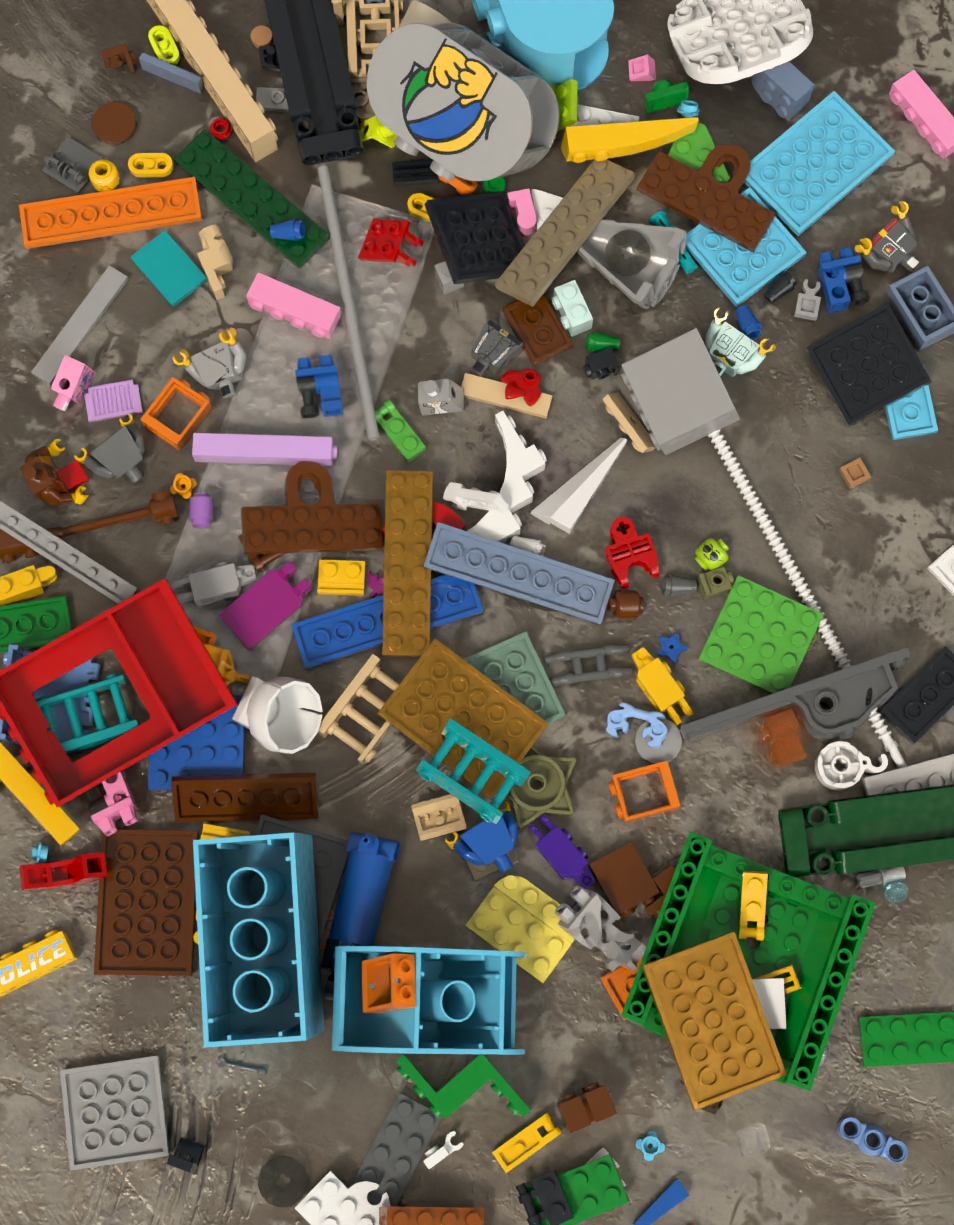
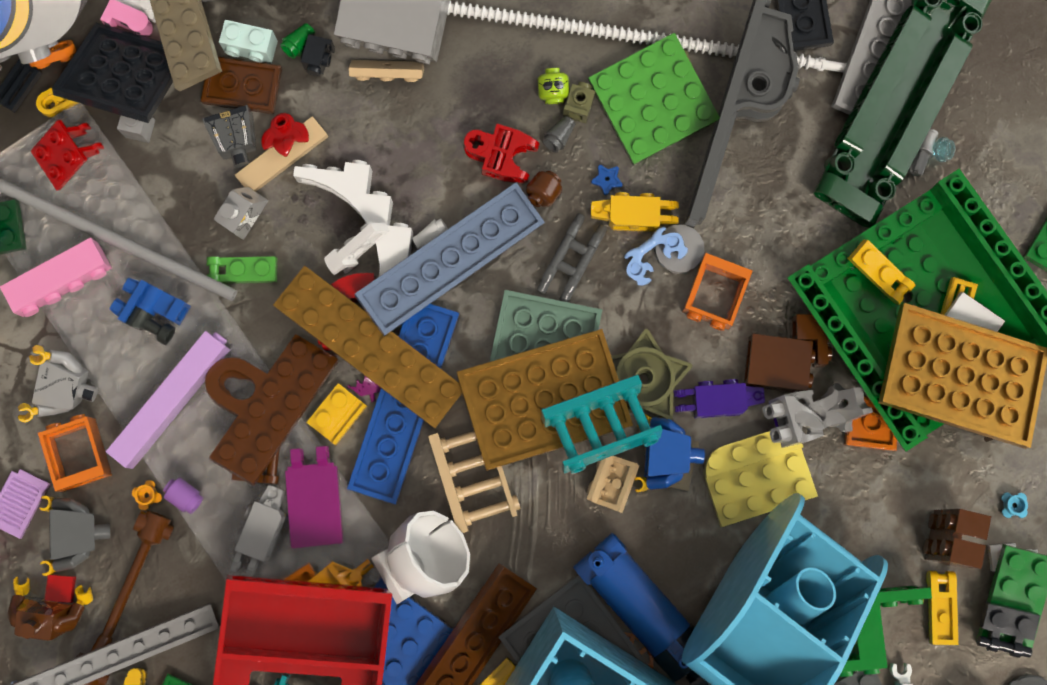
camera: 55 degrees left, 5 degrees up
orange window [362,954,416,1013] -> none
green tile [484,177,506,193] -> none
white wedge [531,438,627,534] -> none
clear orange brick [758,709,807,770] -> none
white piece [815,741,888,791] -> none

